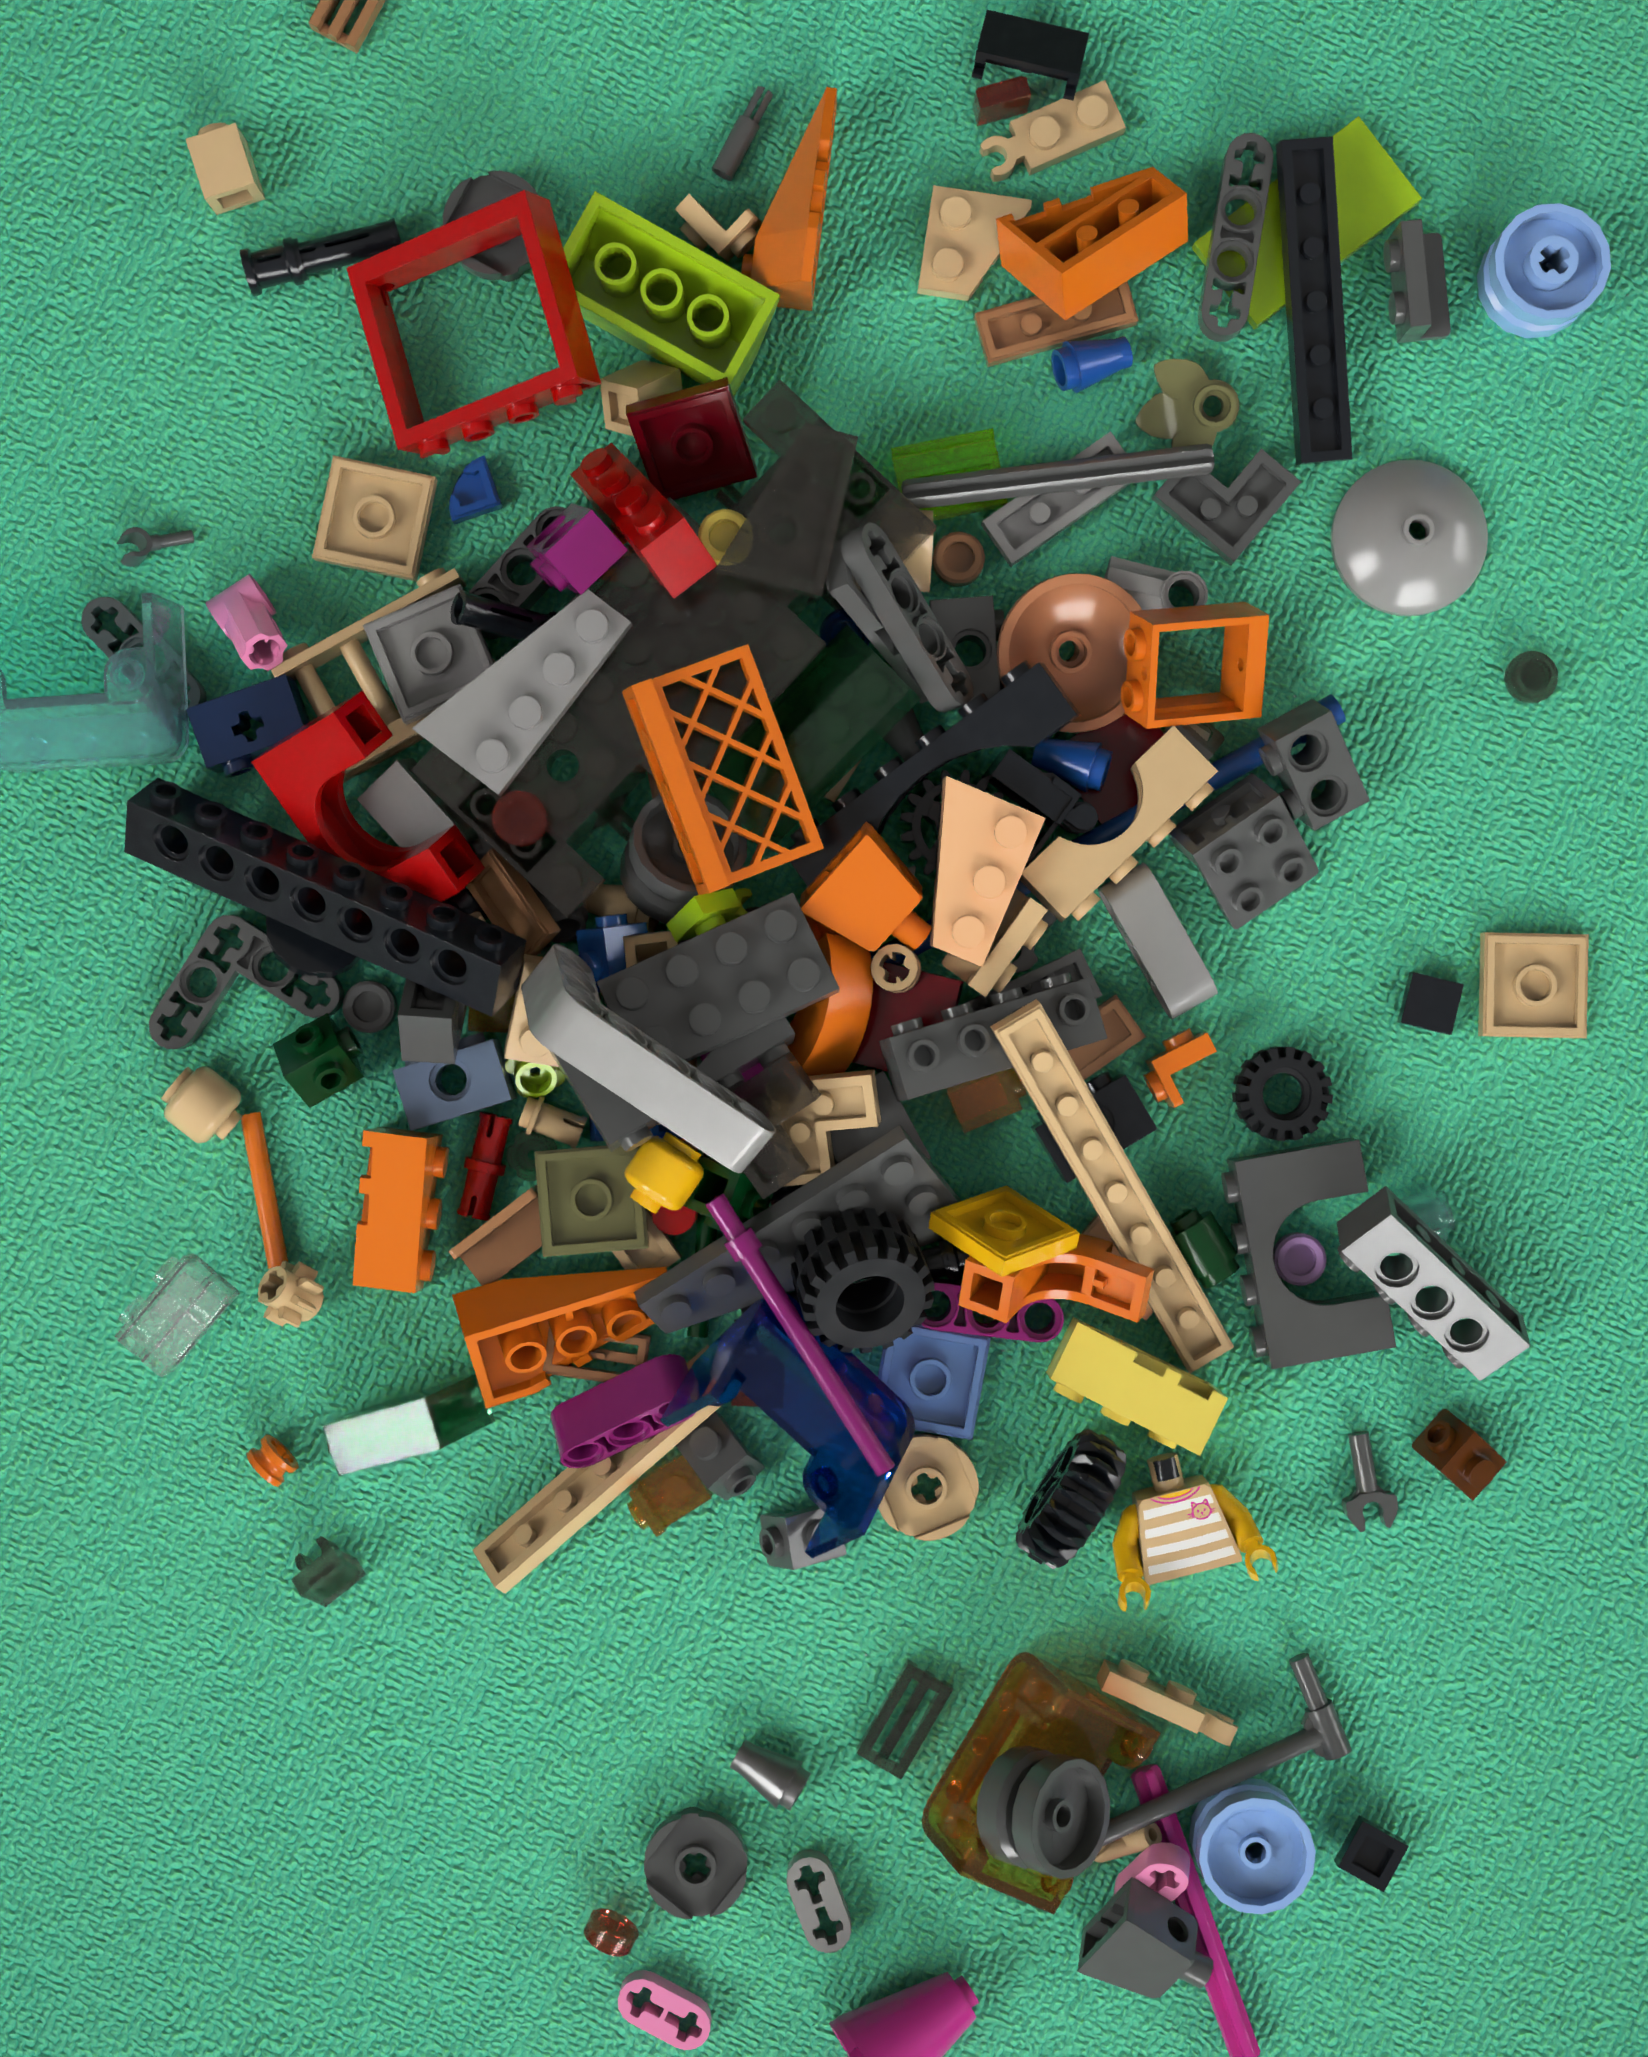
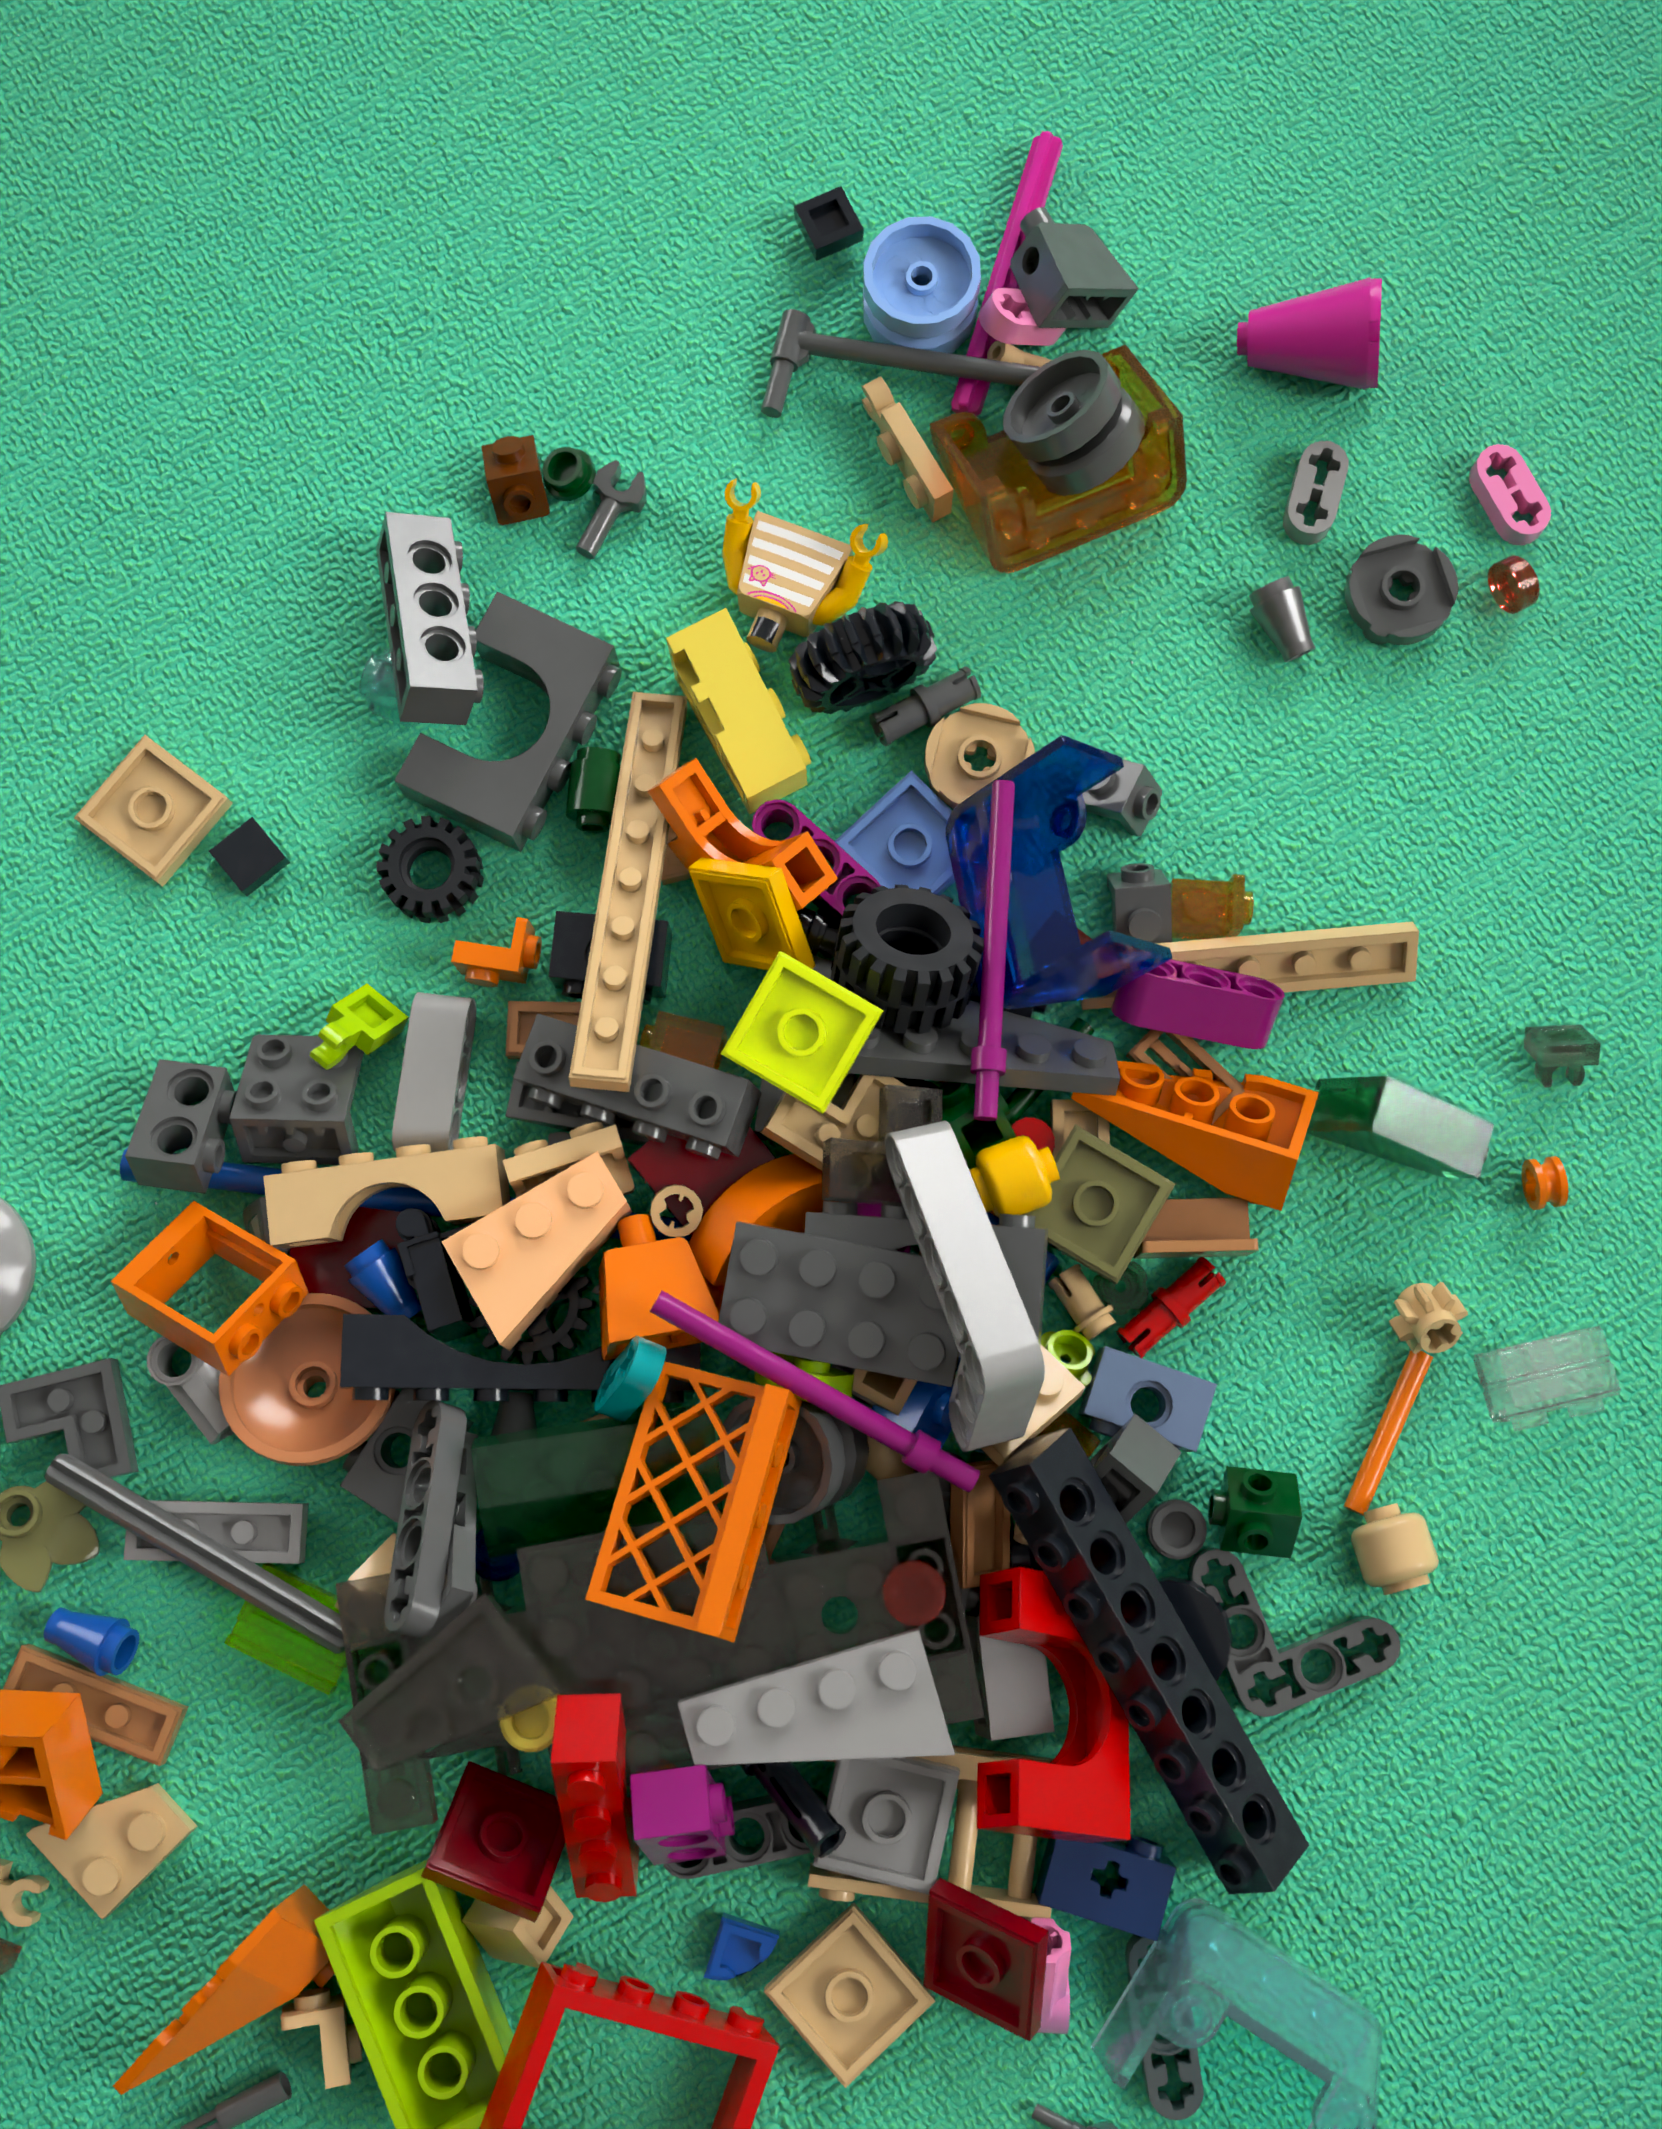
camera: 140 degrees left, 10 degrees down
orange wedge [353,1127,449,1293] -> none
clear smoke tile [856,1659,953,1780] -> none
medium nougat tile [932,532,985,587] -> none
lavender tile [1273,1232,1326,1286] -> none
none -> lime plate [309,983,409,1070]
none -> dark green plate [543,447,596,501]
none -> teal beam [594,1335,666,1422]
none -> magenta bar [649,1290,980,1493]
none -> neon yellow plate [721,951,884,1114]
none -> dark grey pin [869,666,981,746]
none -> dark red tile [923,1878,1049,2042]

